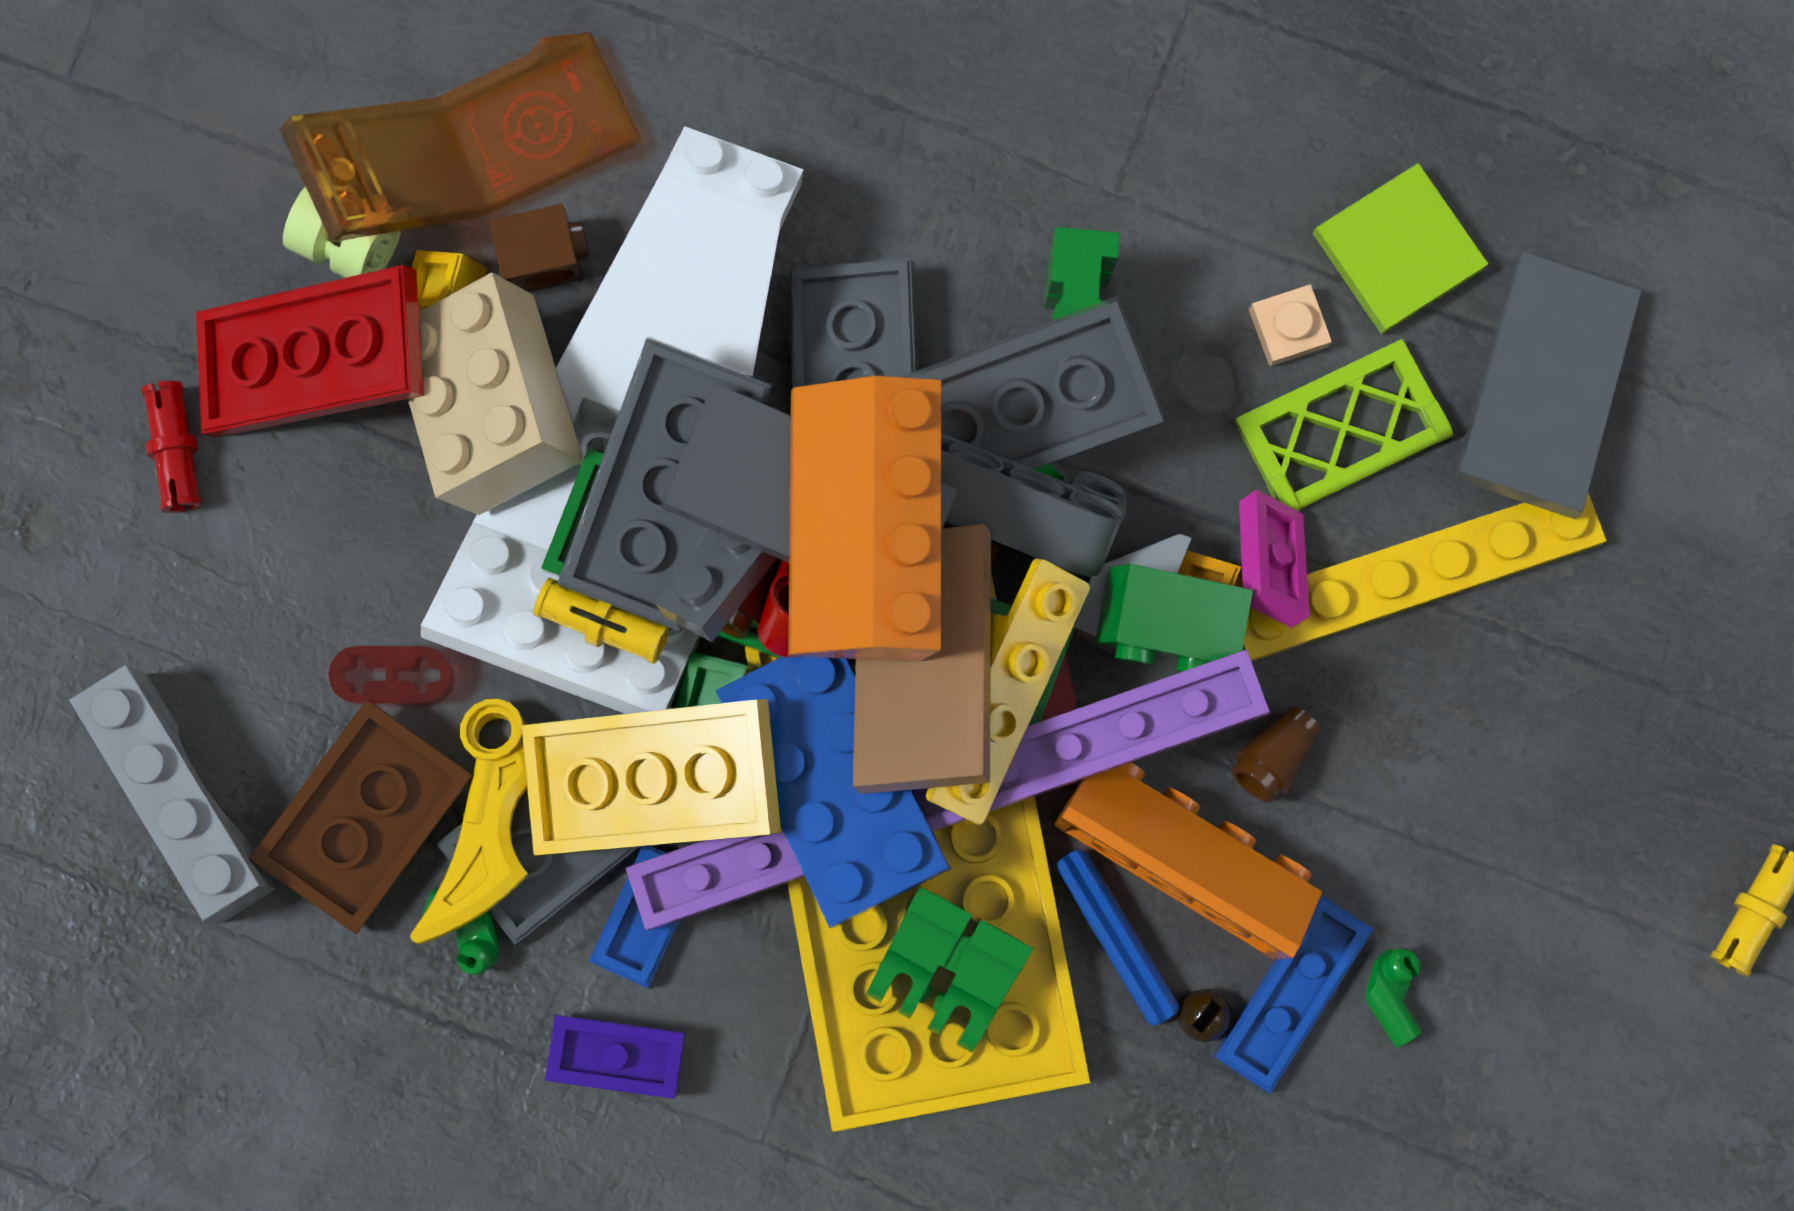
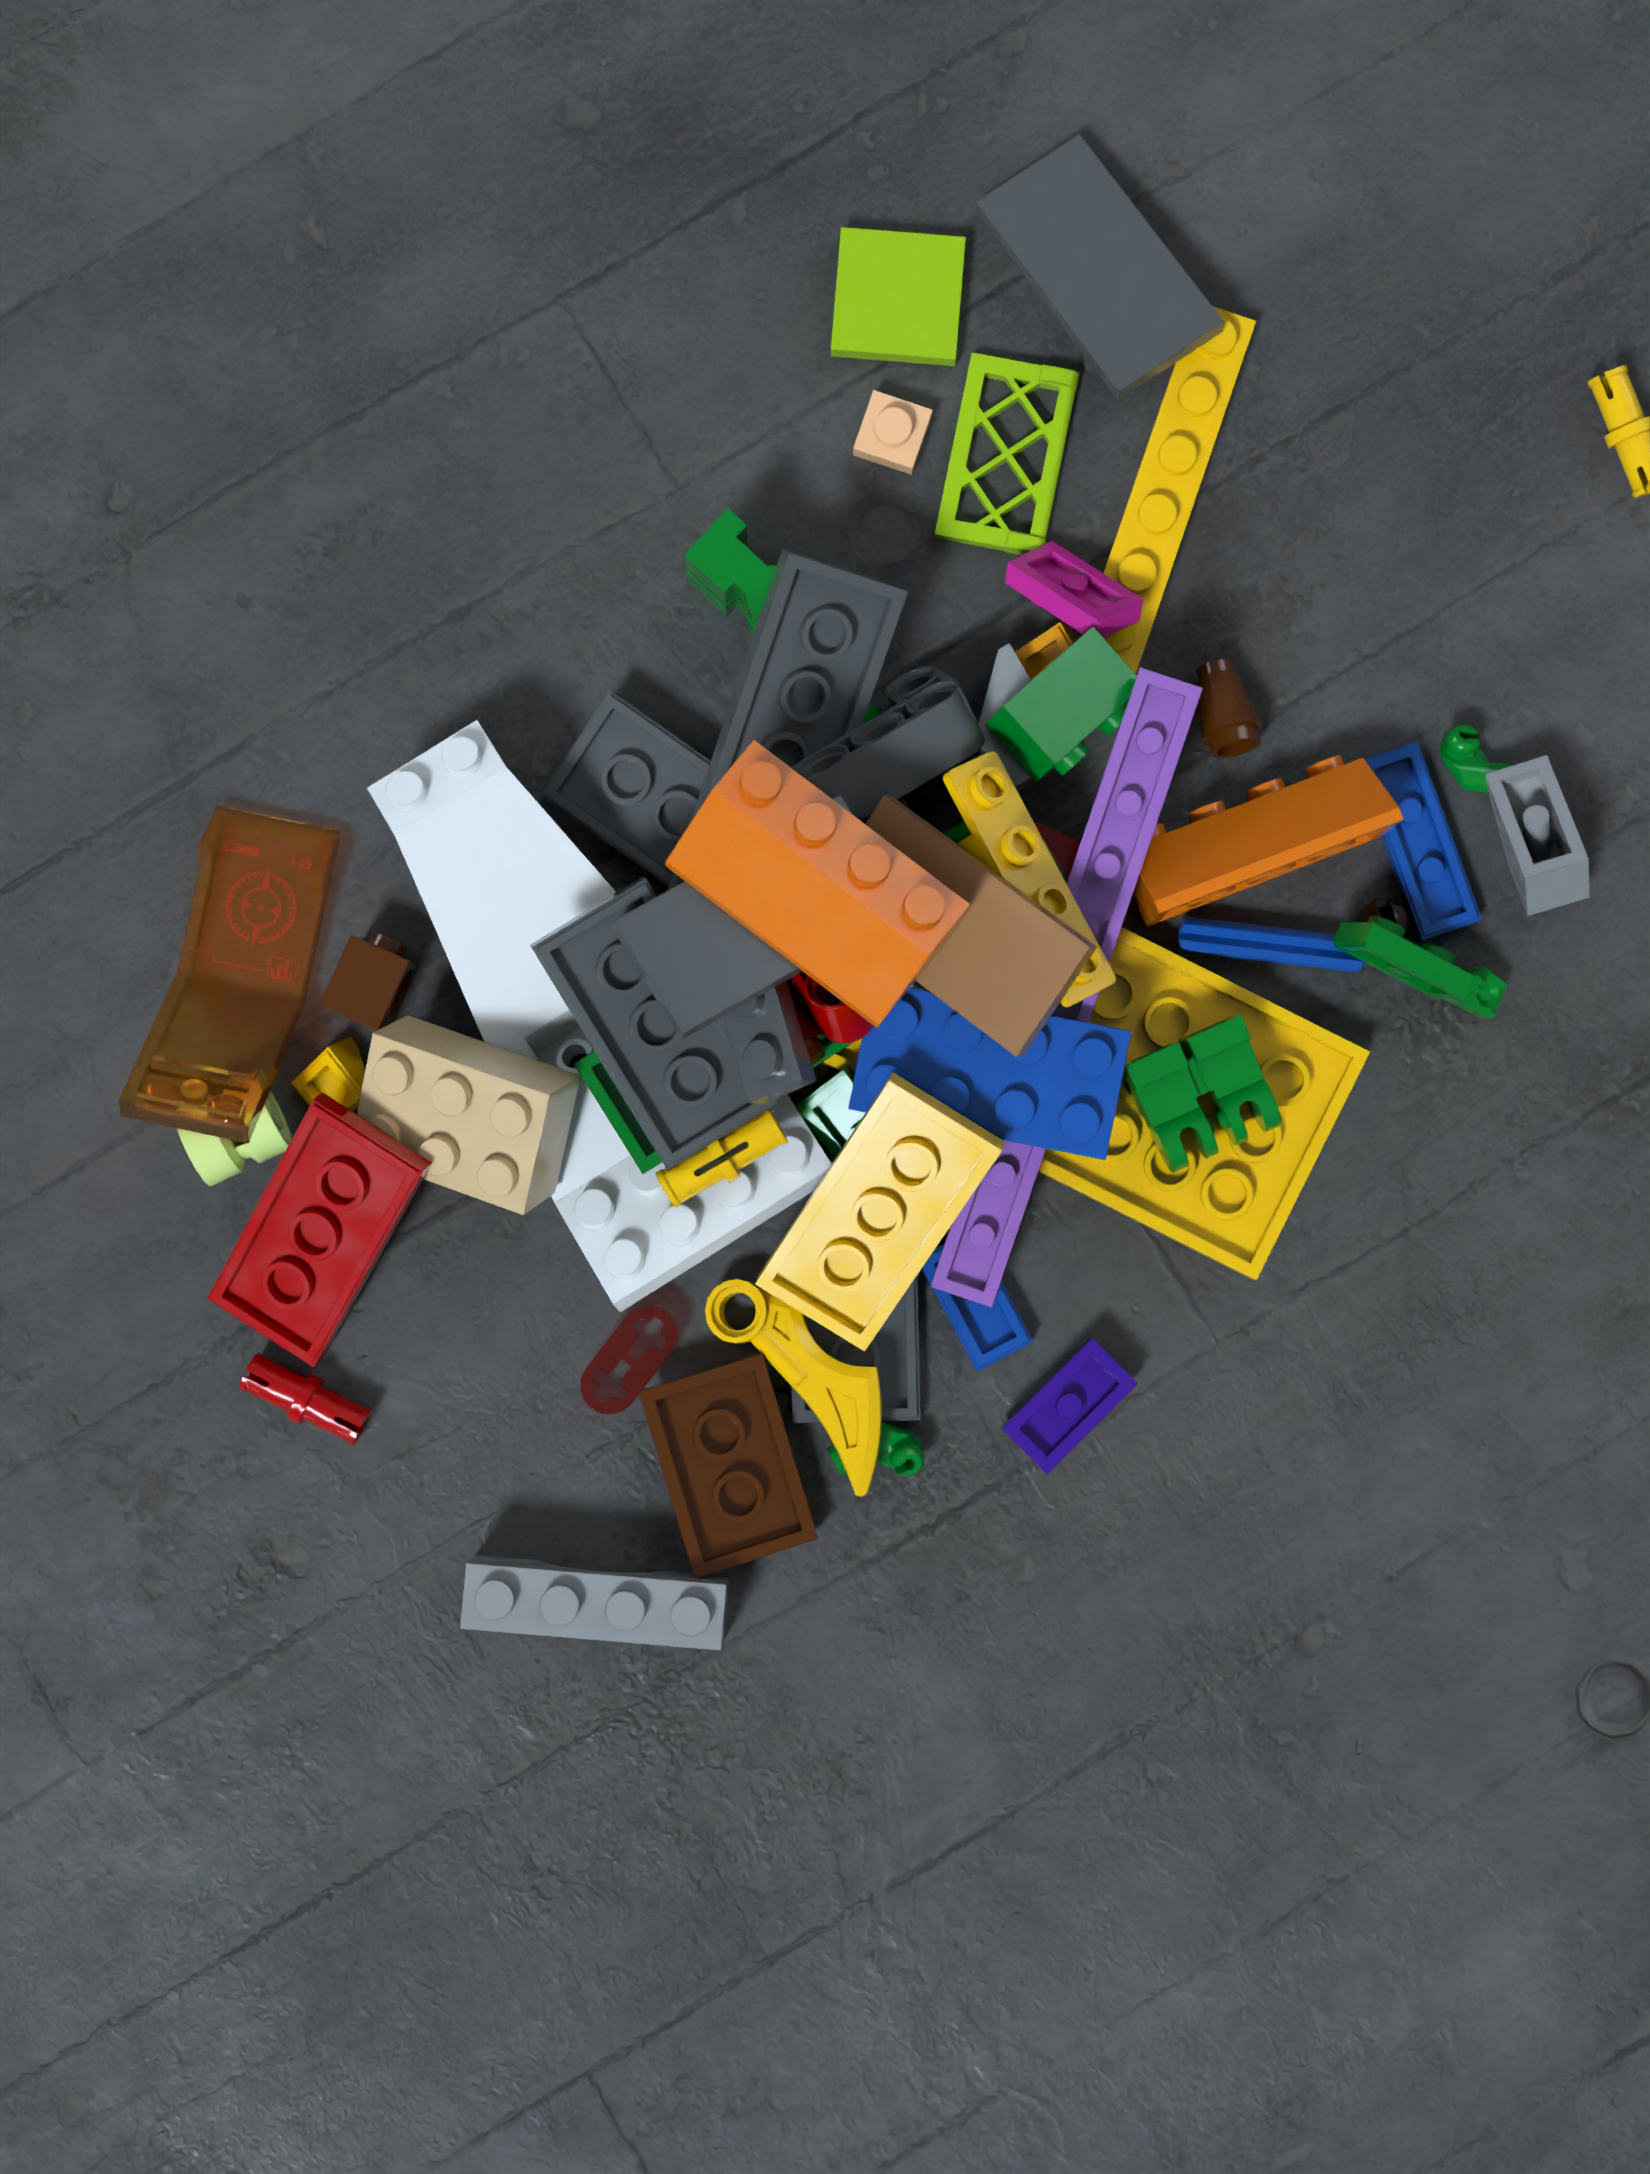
camera: 45 degrees left, 5 degrees up
none -> green hinge [1333,916,1508,1019]
none -> light grey slope [1485,755,1590,916]

